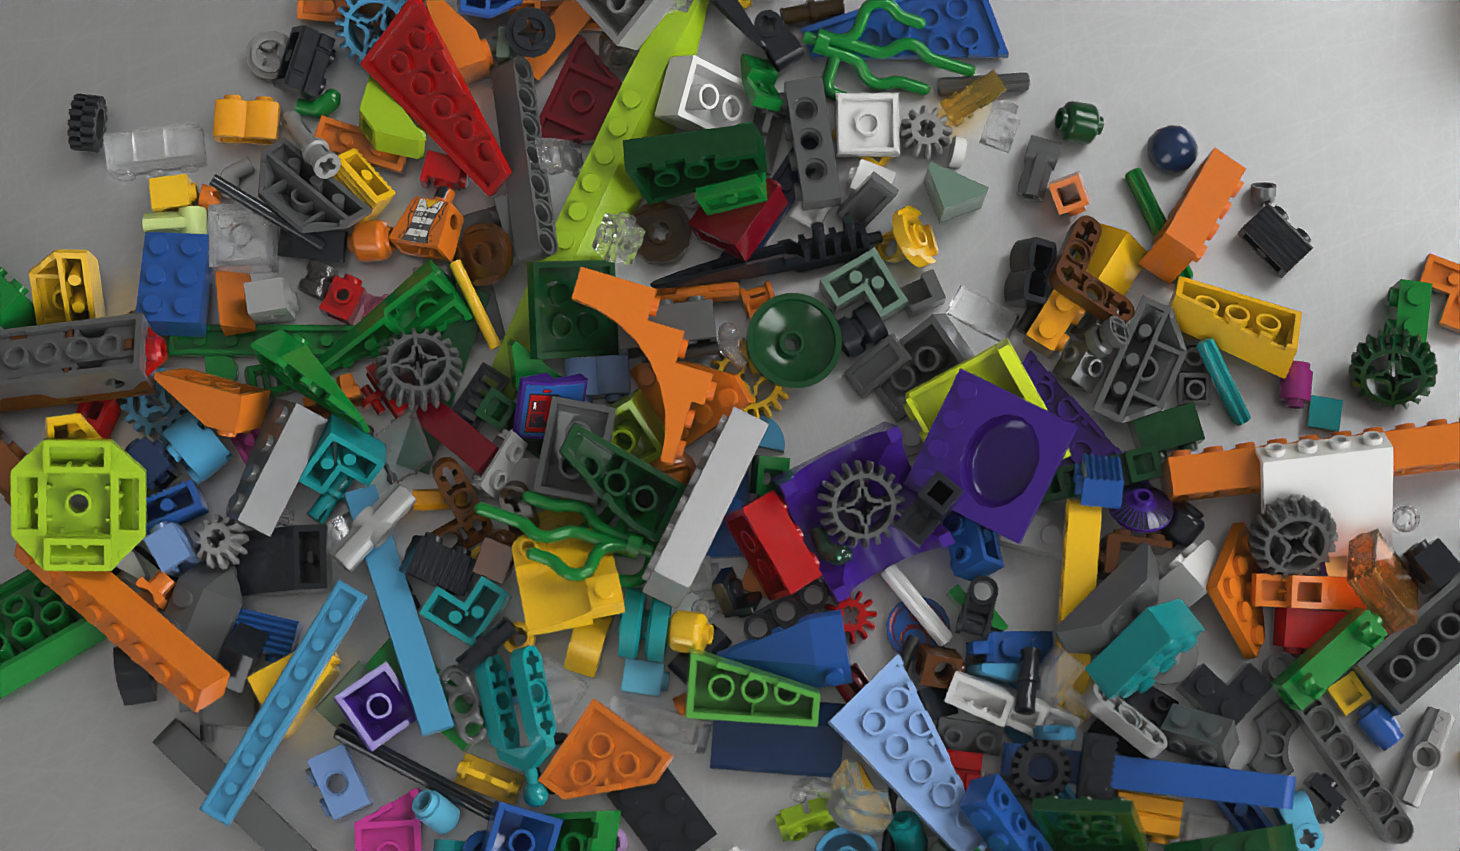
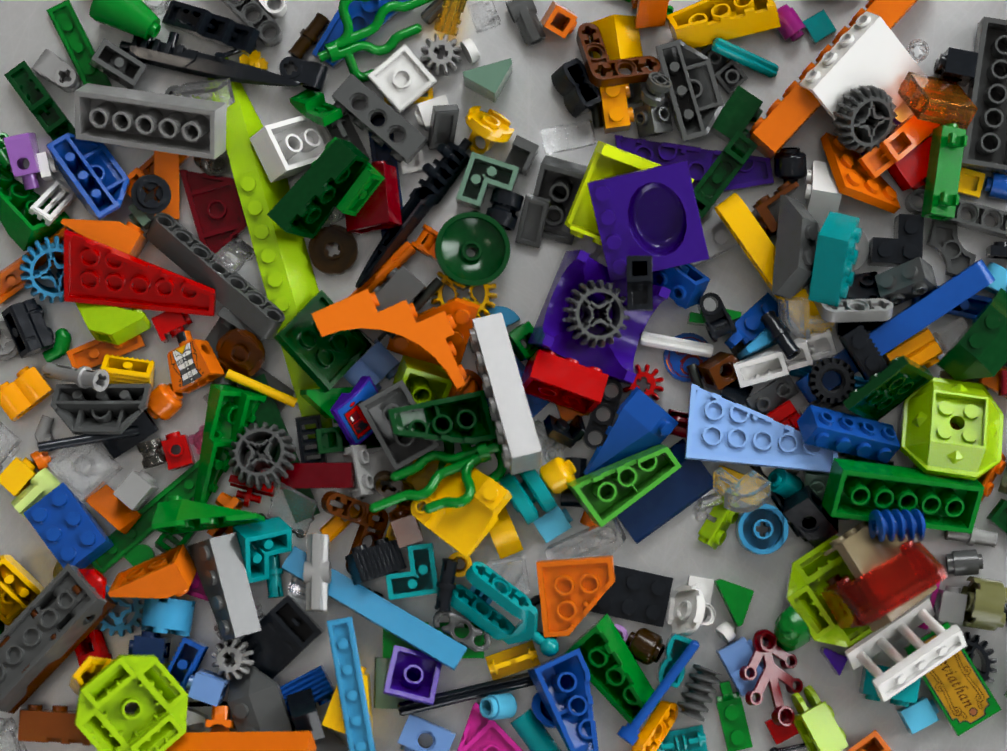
camera: 40 degrees left, 5 degrees up
clear brick [592,212,645,265] -> none
clear arm [718,322,749,370] -> none
clear green arm [810,526,853,565] -> none
dark azure tile [1033,724,1076,740] -> none
blue brick [1073,453,1124,509] -> none
dish [1108,483,1173,533] -> none

